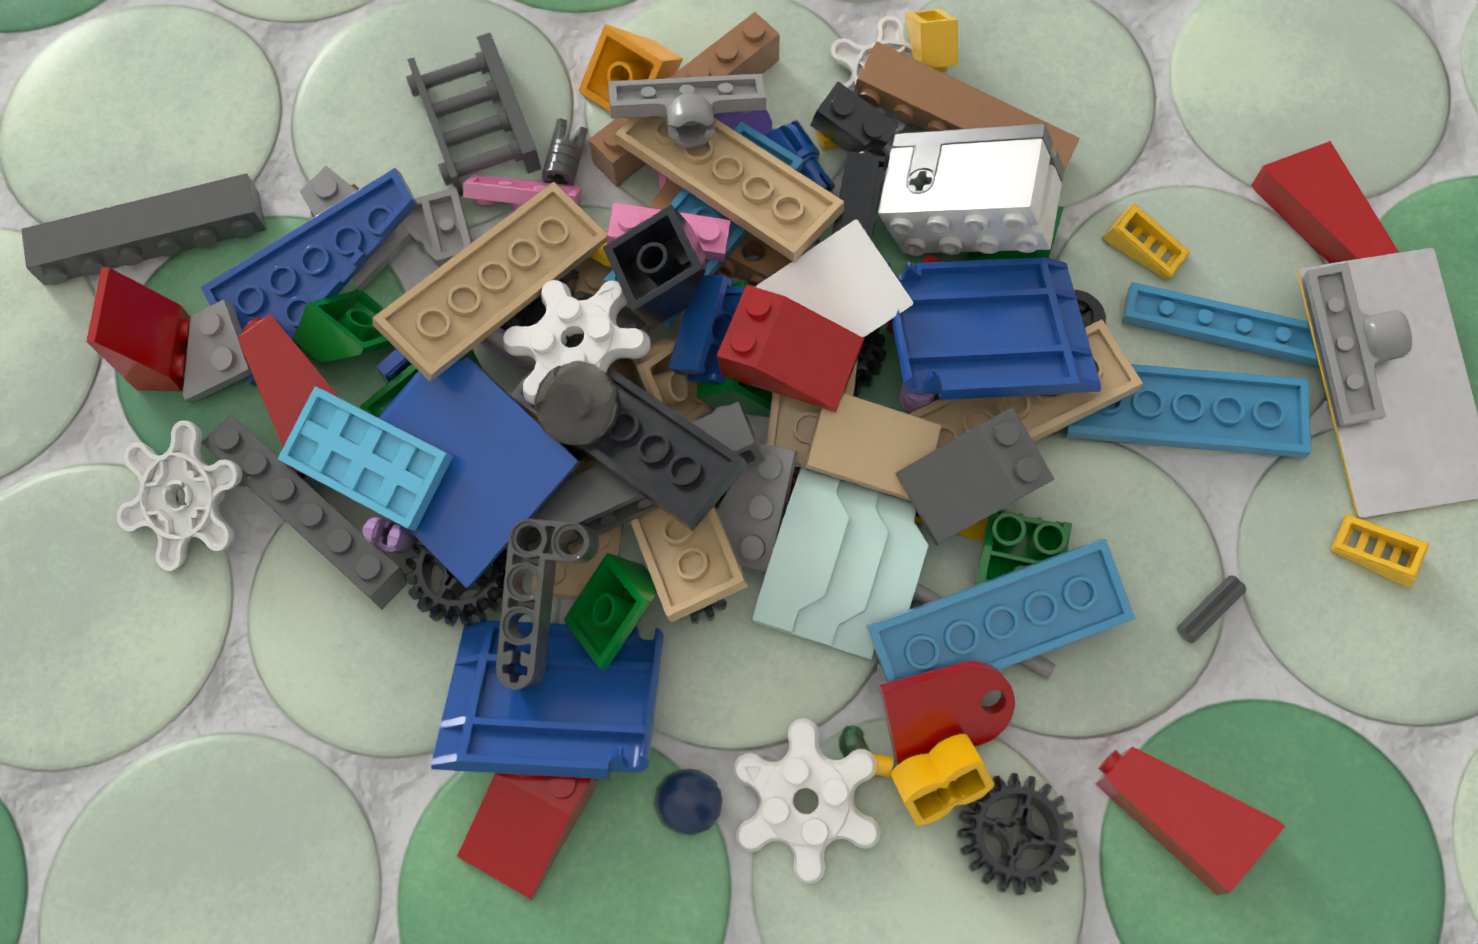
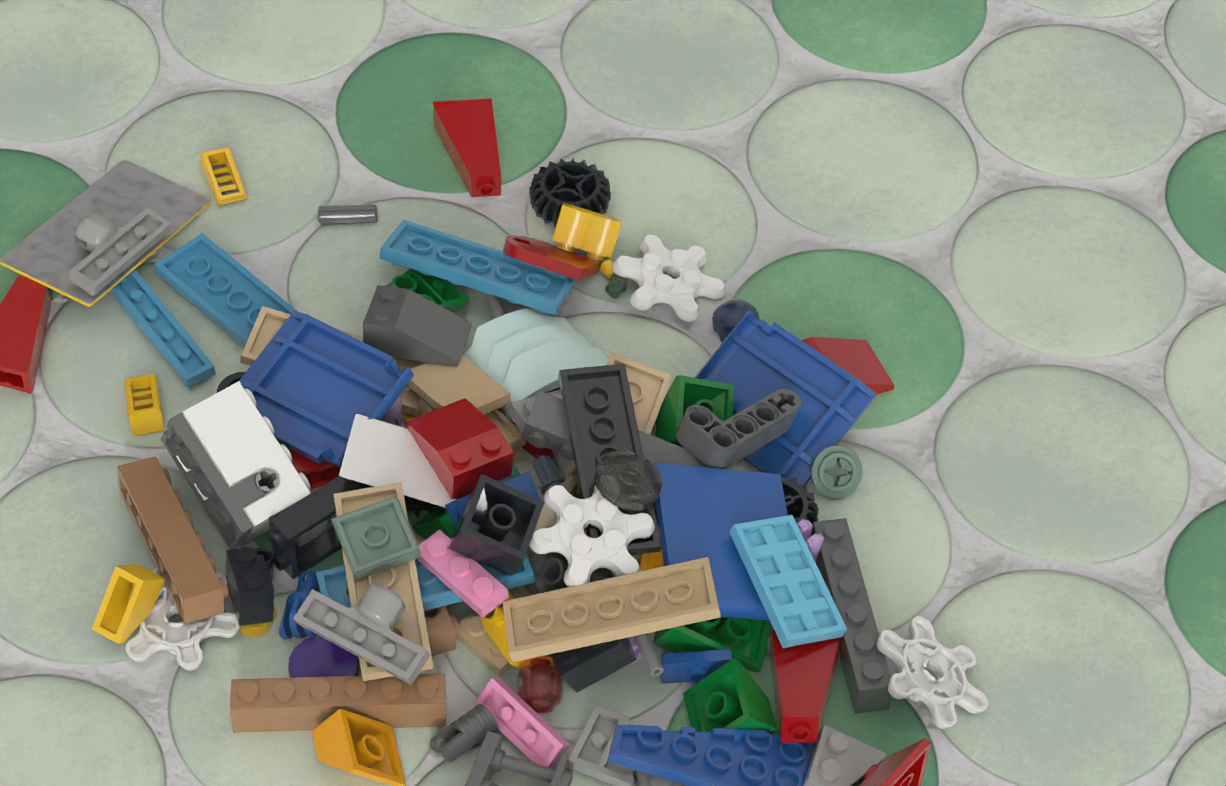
camera: 145 degrees left, 20 degrees down
none -> sand green tile [331,496,421,581]
none -> sand green gear [810,445,863,498]

